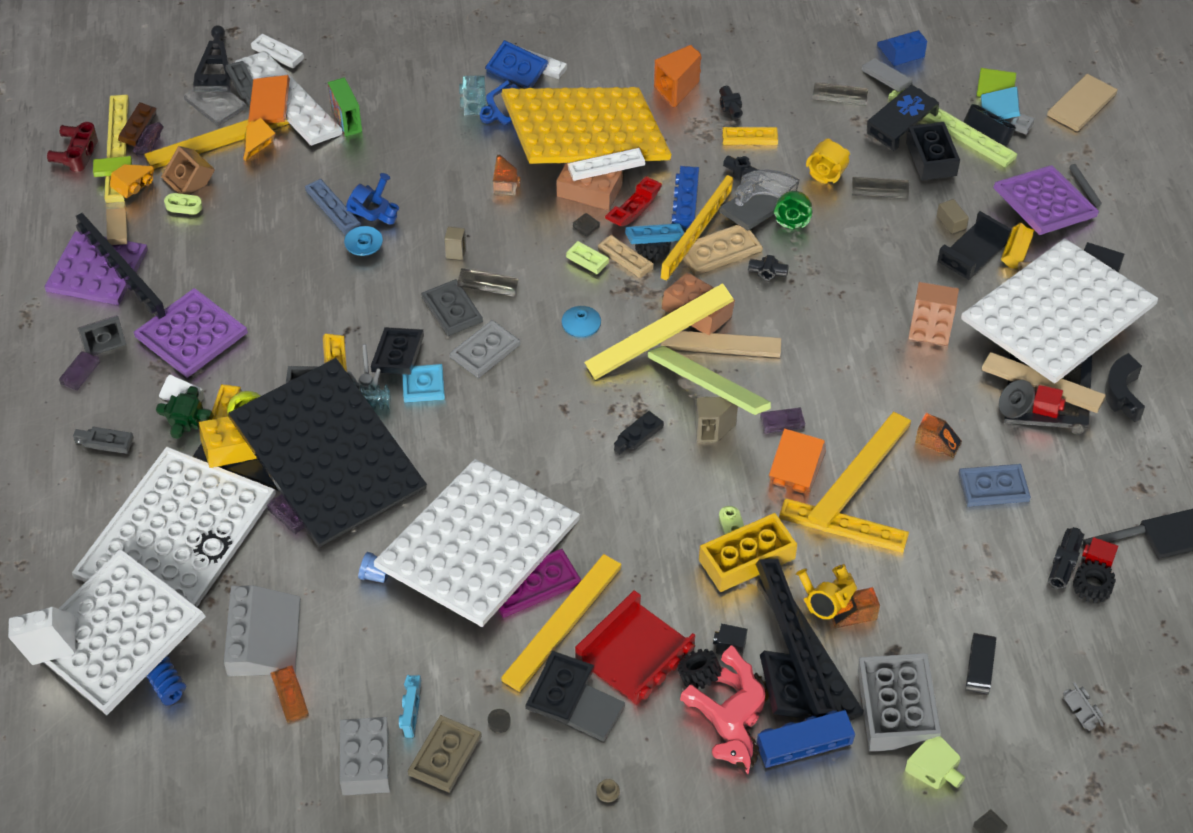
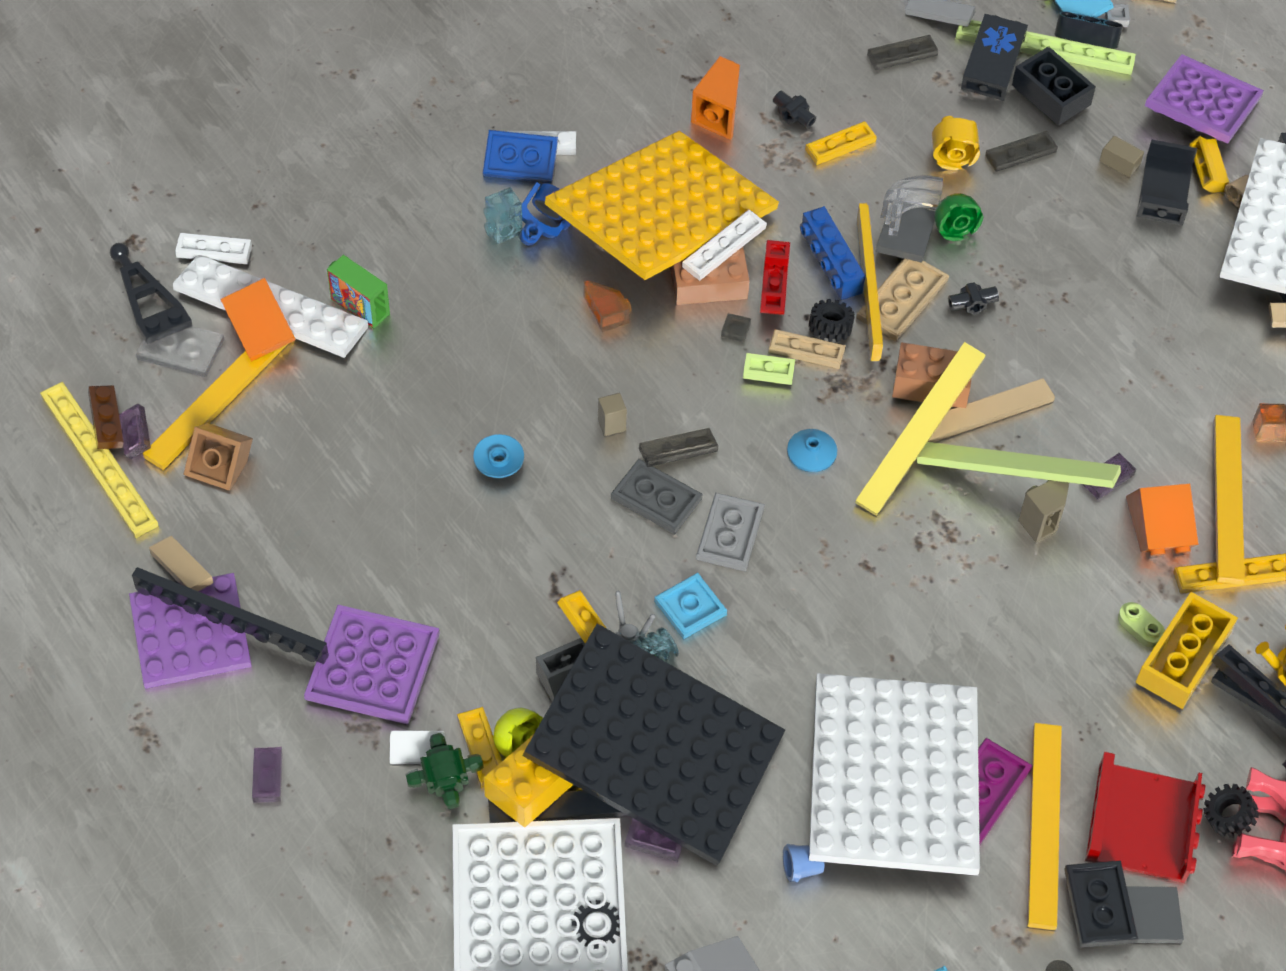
camera: 30 degrees left, 5 degrees up
dark red piece [47,122,98,172] -> none
dark grey hinge [73,427,134,454] -> none
dark grey slope [77,315,126,357] -> none
lime tile [93,156,132,177] -> none
light orange slope [110,164,154,198] -> none
yellowish green plate [164,193,203,214] -> none
dark grey hinge [226,61,253,107] -> none
light orange slope [243,118,275,161] -> none
sand blue tile [305,179,361,235] -> none
blue piece [346,173,399,224] -> none
black plate [371,327,424,375] -> none
black hinge [614,411,664,455] -> none
dark azure tile [625,223,684,244] -> none
black brick [713,623,748,658] -> none
black axle [723,155,761,181] -> none
nougat brick [908,282,959,346] -> none
dark grey bar [1069,164,1102,207] -> none

